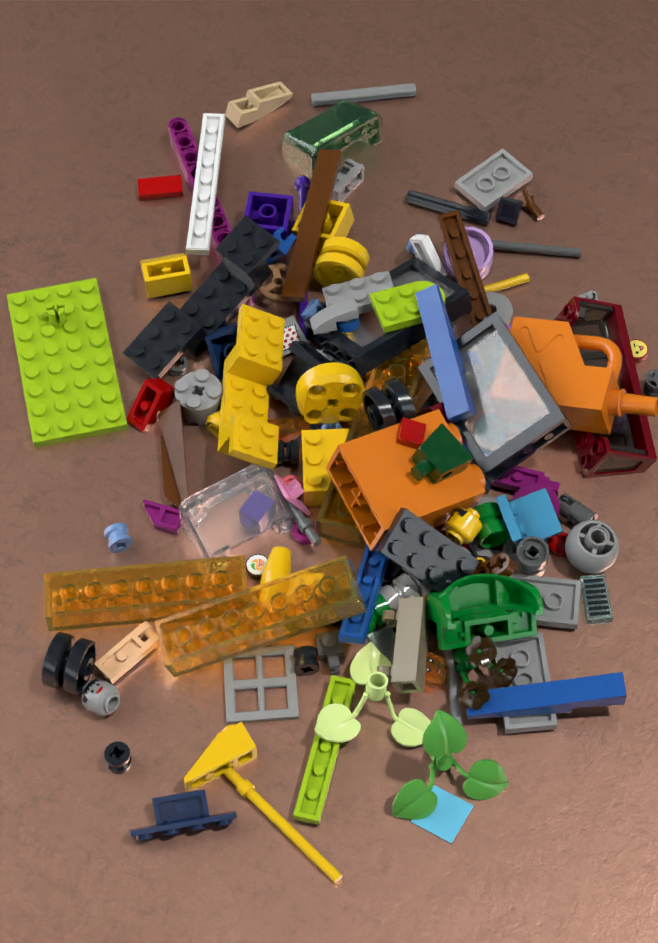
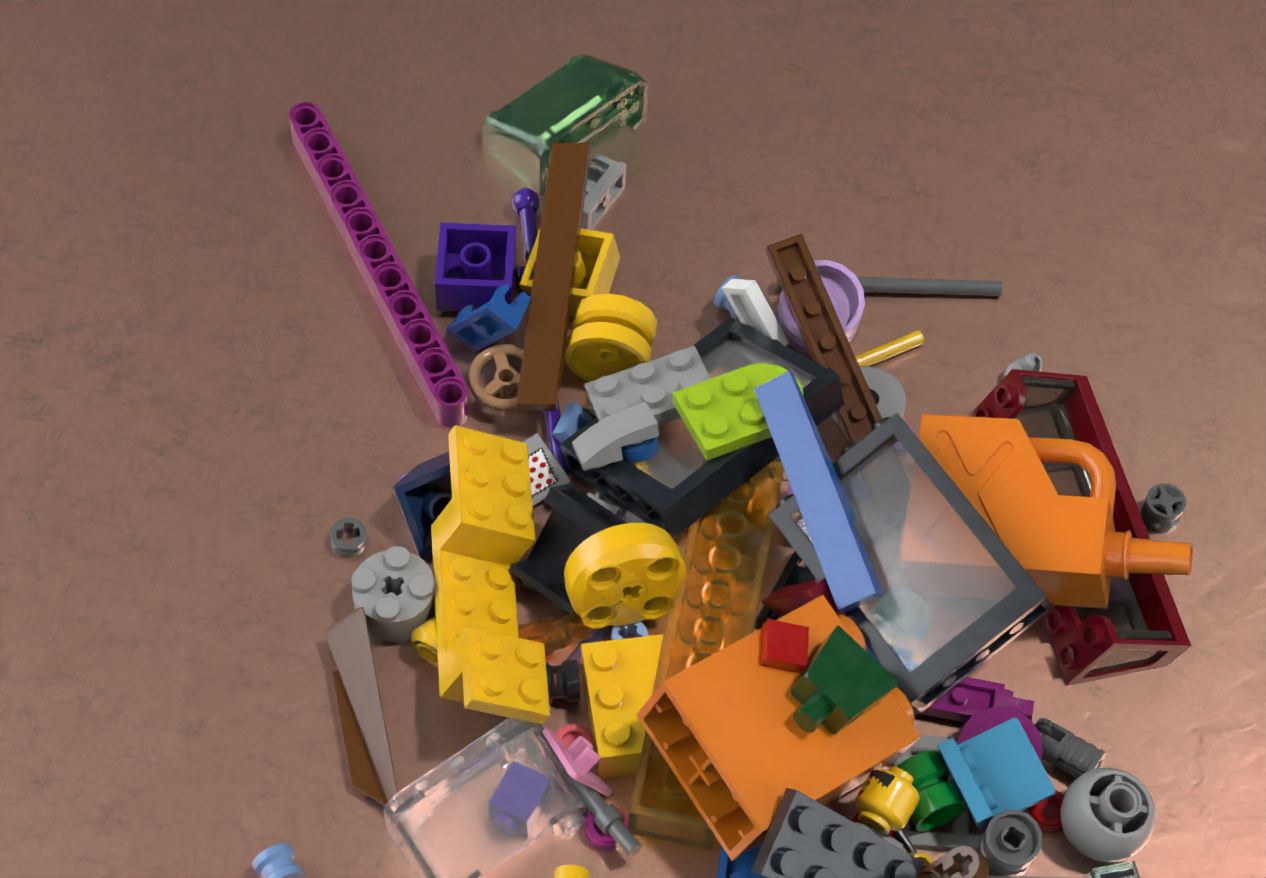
camera: 10 degrees left, 0 degrees up
lime plate [7,278,128,448] -> none
black bracket [123,215,281,379] -> none
red slope [126,378,175,432] -> none
red tile [137,175,183,201] -> none
yellow slope [140,253,192,298] -> none
magenta tile [143,499,186,536] -> none
white tile [186,113,225,255] -> none
tan slope [225,81,293,128] -> none
light grey axle [311,83,416,106] -> none
black wheel [362,378,417,432] -> none
black axle [406,190,491,225] -> none
light grey plate [455,148,533,211] -> none
black tile [495,196,523,225] -> none
reddish brown bar [522,187,545,221] -> none
light yellow tile [630,339,649,363] -> none

